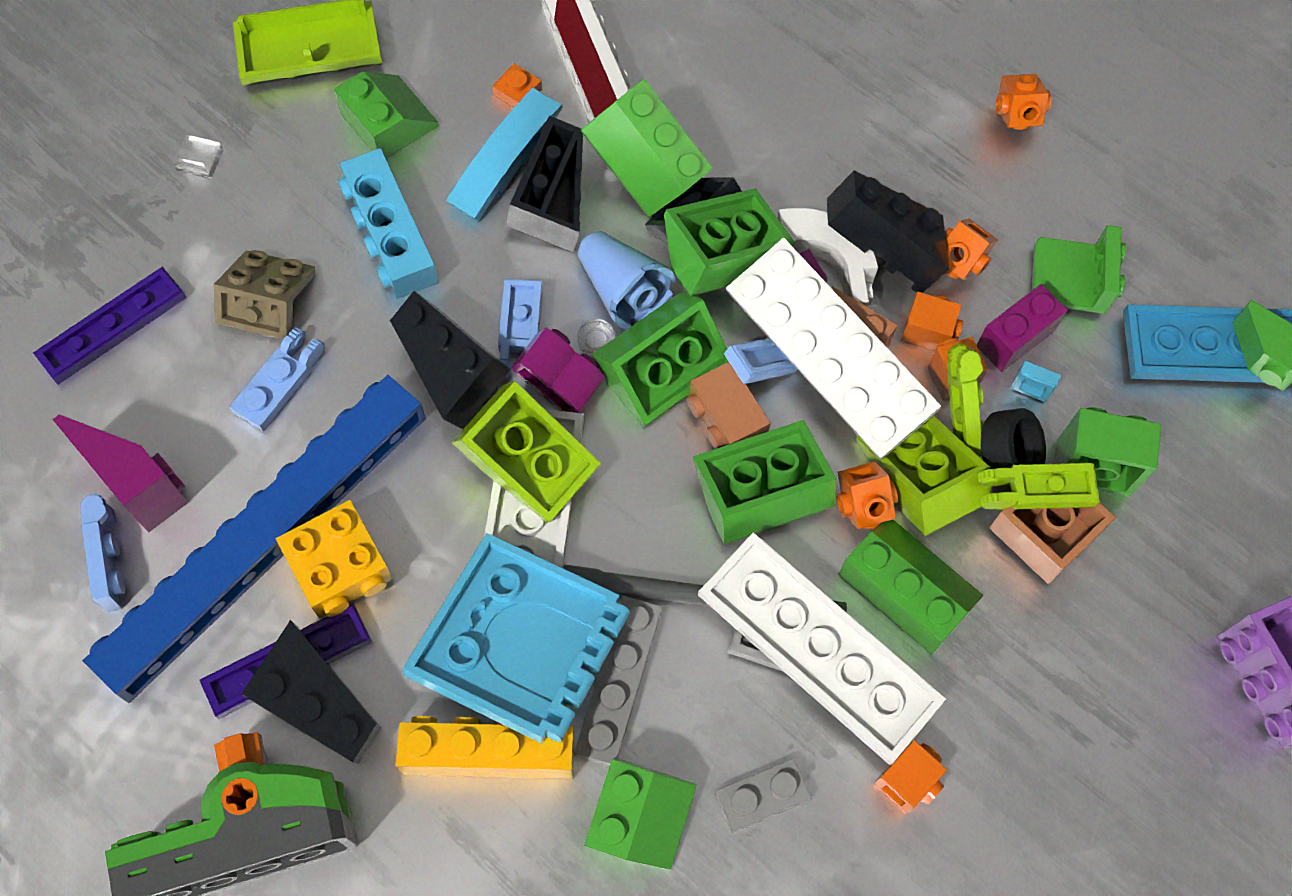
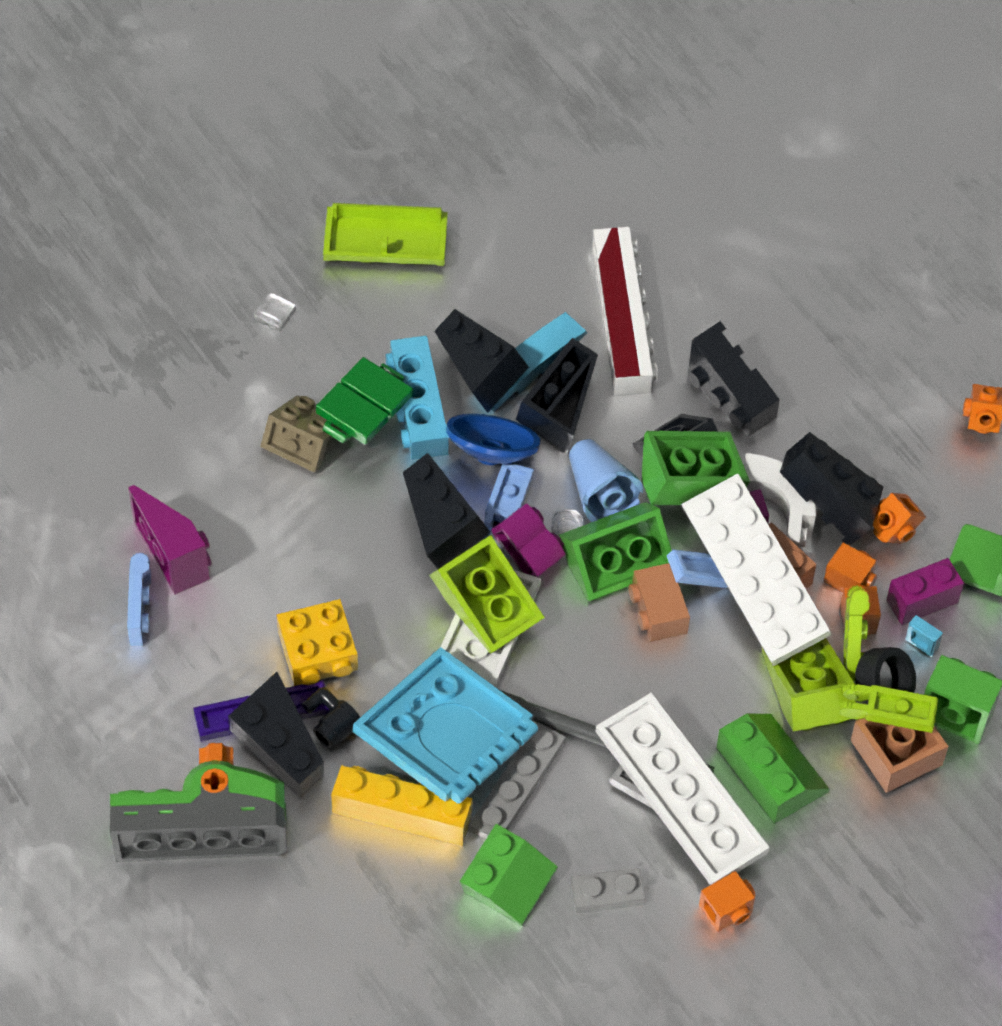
camera: 15 degrees right, 10 degrees down
dark purple tile [33,266,187,385] -> none
blue brick [82,375,426,703] -> none
light blue hinge [229,327,325,431] -> none
bright green slope [334,71,439,159] -> none
orange plate [492,63,542,107] -> none
bright green slope [580,79,713,217] -> none
bright green slope [693,420,837,544] -> none
orange brick [836,461,898,529] -> none
none -> black piece [301,687,360,749]
none -> green piece [316,357,413,445]
none -> black wedge [434,309,529,413]
none -> blue dish [446,414,540,465]
none -> black wedge [688,321,780,436]

